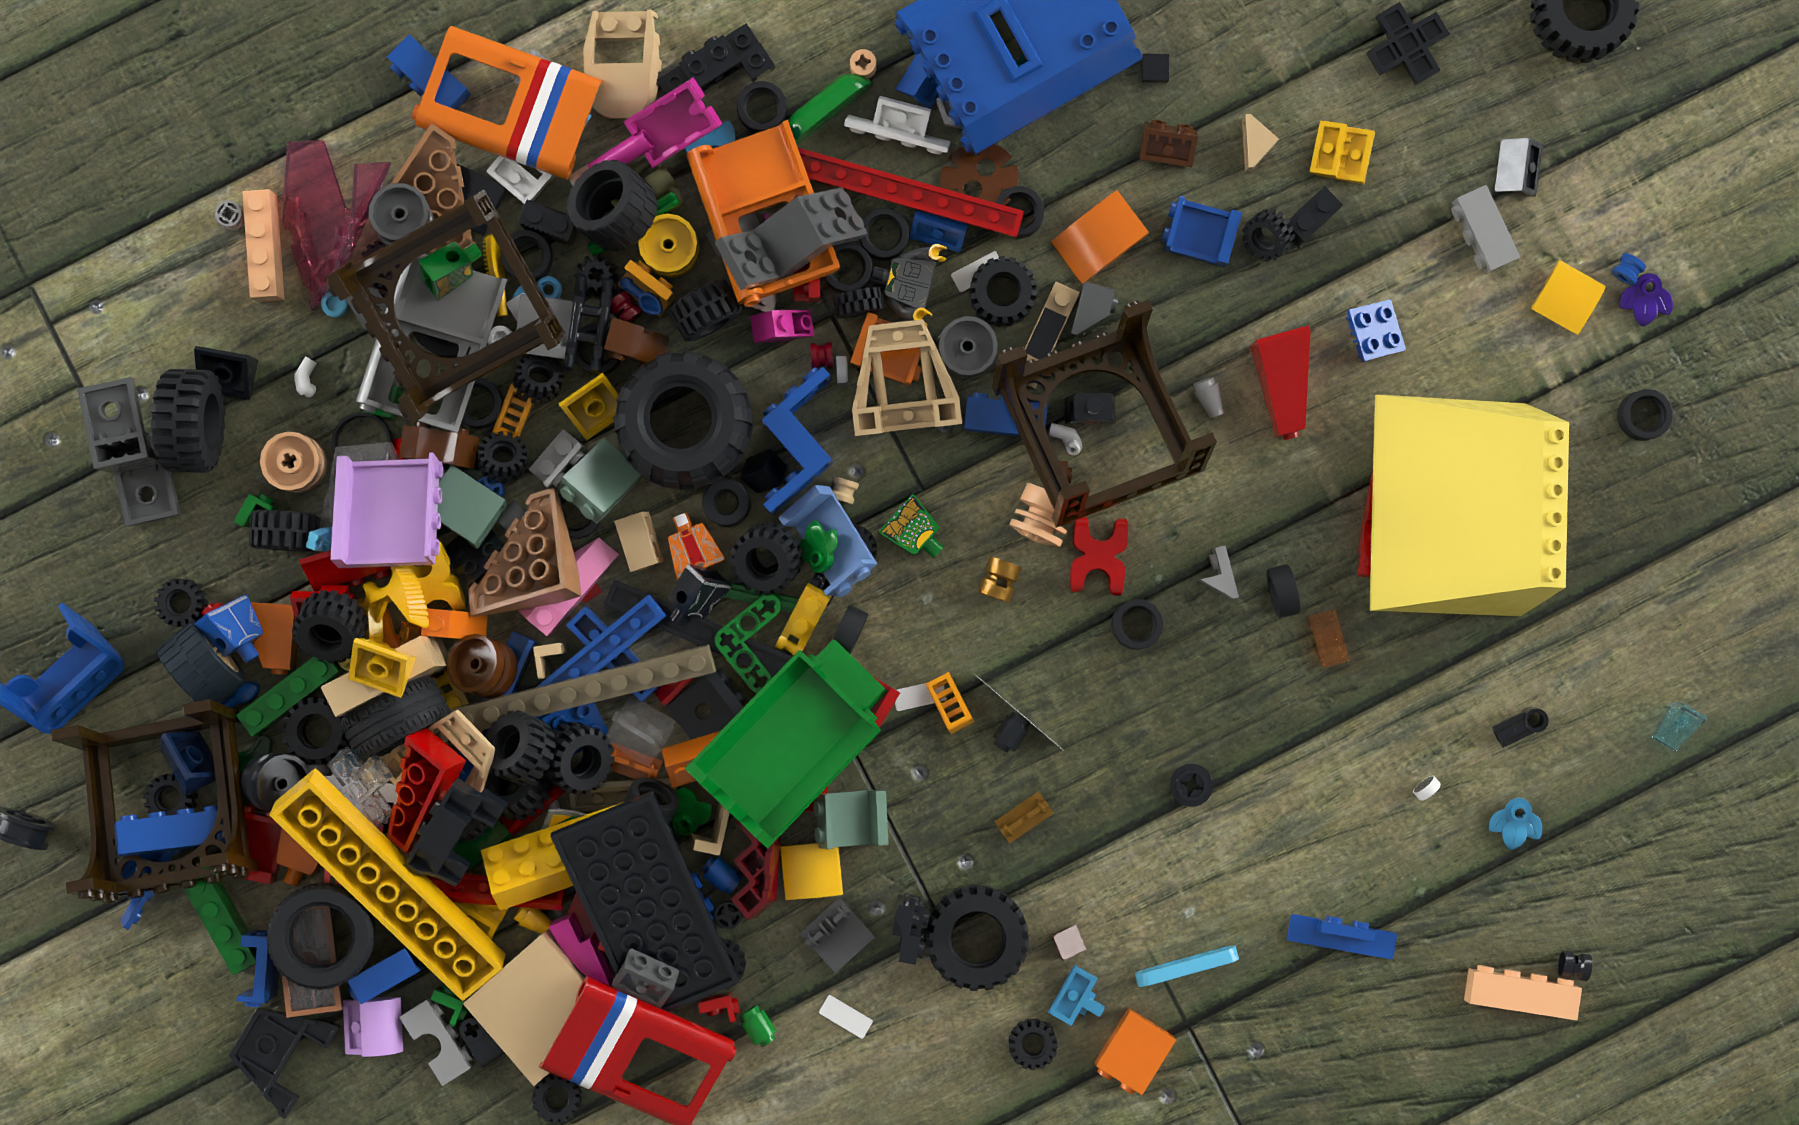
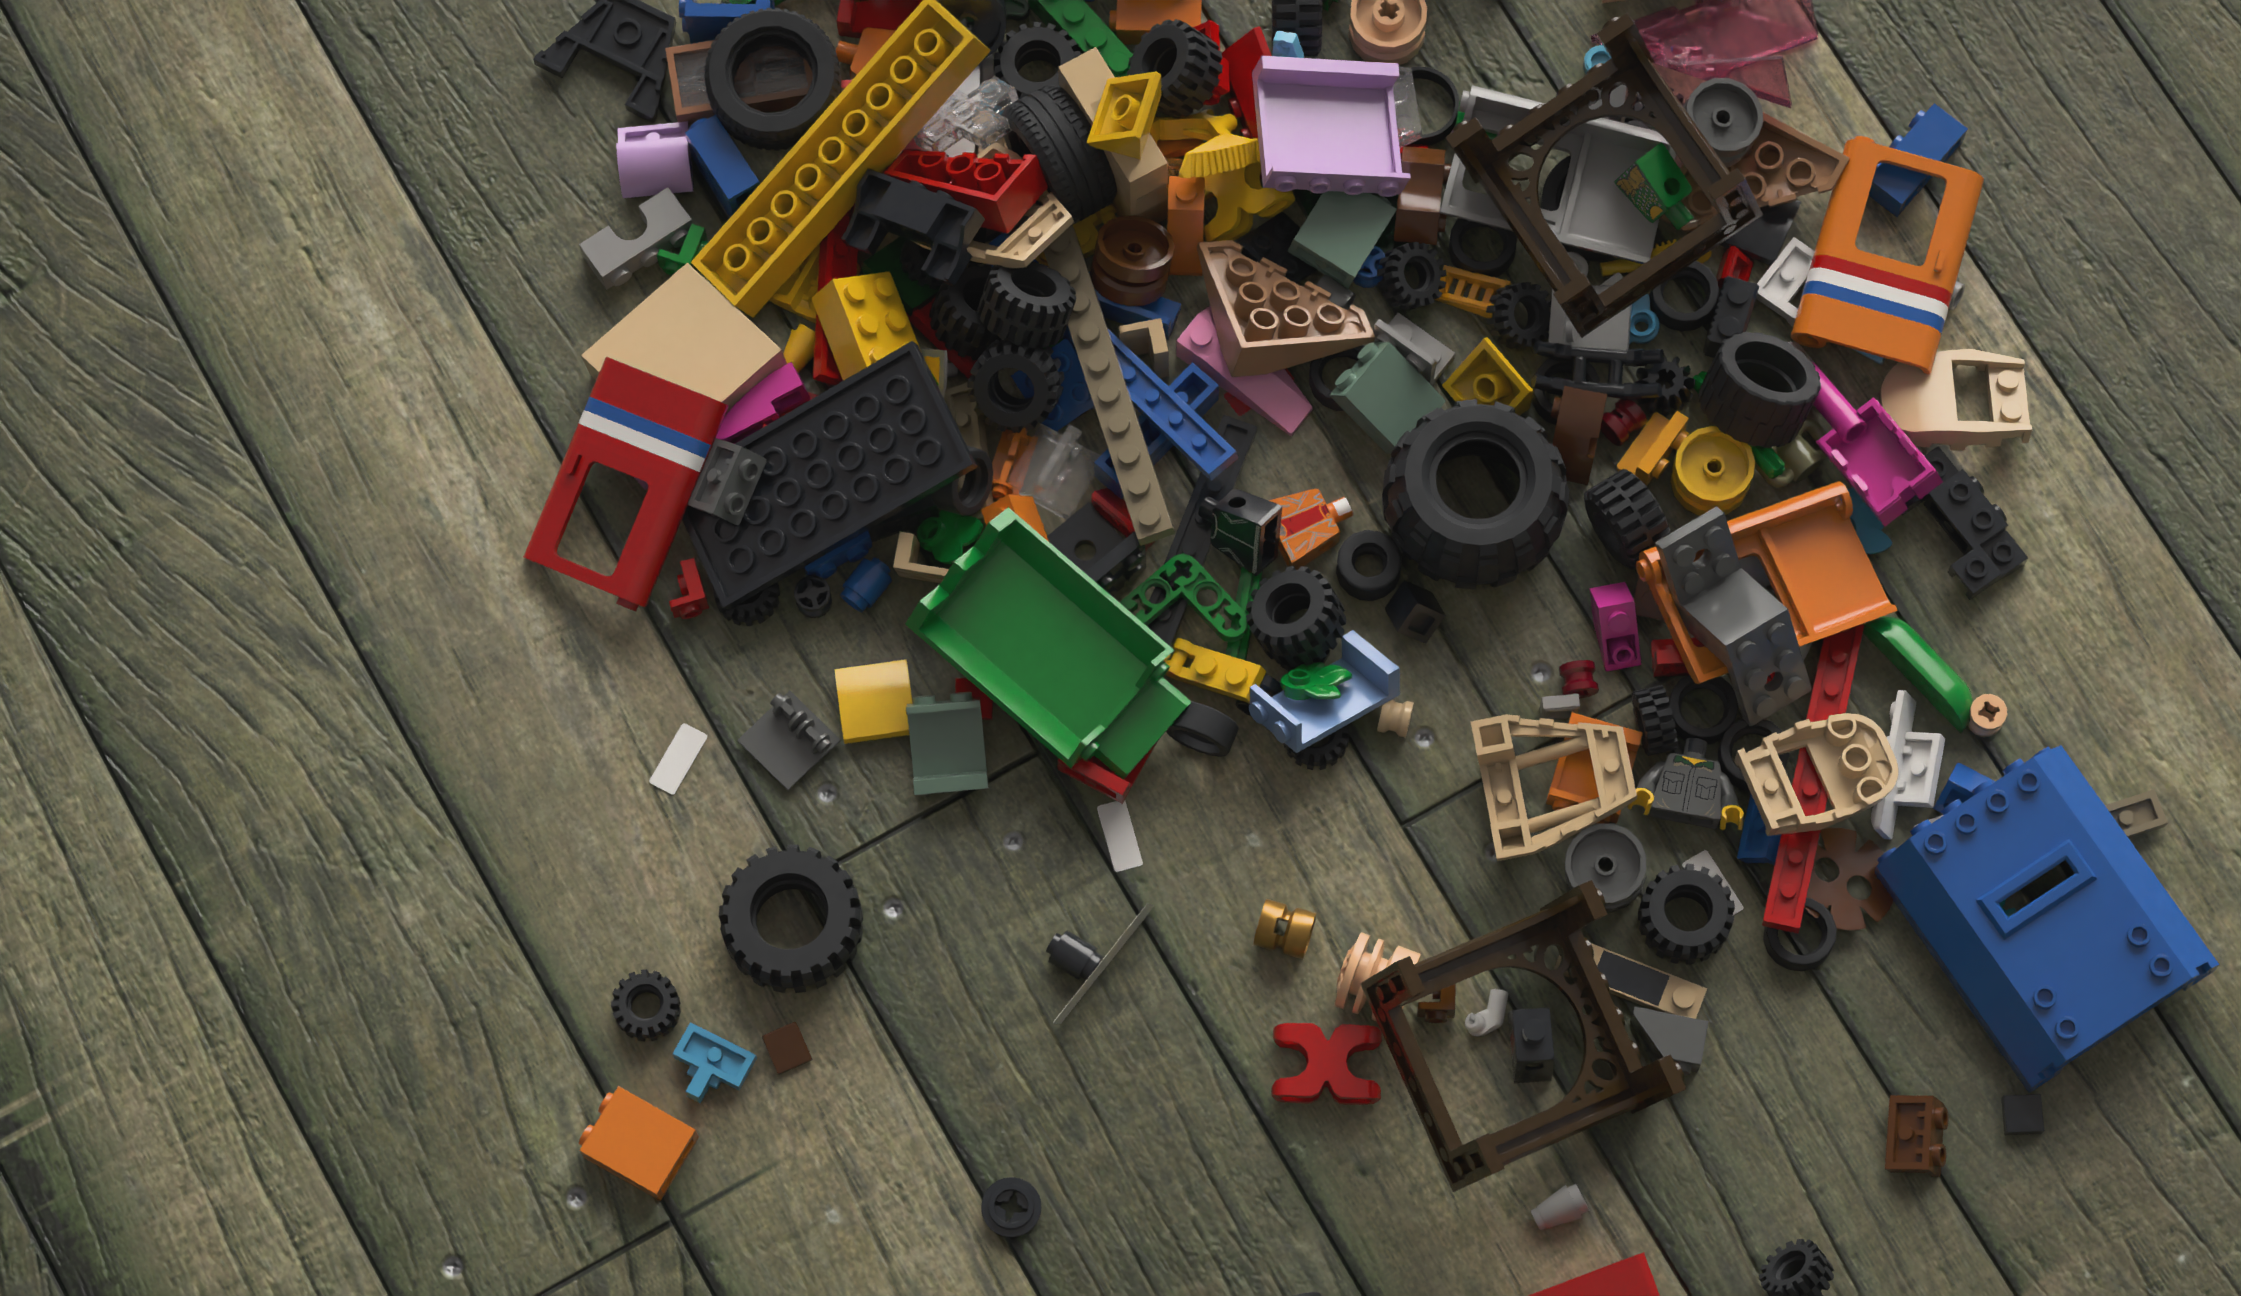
camera: 90 degrees right, 15 degrees down
white arm [294,356,317,397] -> none
black piece [460,1014,505,1068] -> none
black tyre [532,1074,582,1124] -> none
tan hinge [614,512,665,572] -> none
blue piece [620,277,663,316] -> none
dark red brick [731,821,781,920] -> none
black tyre [736,81,788,133] -> none
green brick [739,1005,777,1047] -> none
blue bracket [762,367,833,515] -> none
torso [878,494,944,558] -> none
black bracket [892,893,930,965] -> none
light orange slope [925,672,975,734] -> none
blue brick [964,393,1048,437] -> none
pearl gold hinge [994,791,1054,844] -> none
orange slope [1051,190,1149,285] -> none
black tyre [1111,599,1164,650] -> none
medium azure beam [1135,945,1239,987] -> none
blue panel [1161,196,1242,268] -> none
light grey slope [1198,546,1239,599] -> none
tan slope [1242,114,1279,172] -> none
none -> red slope [1716,246,1754,289]
none -> tan slope [1734,713,1898,836]

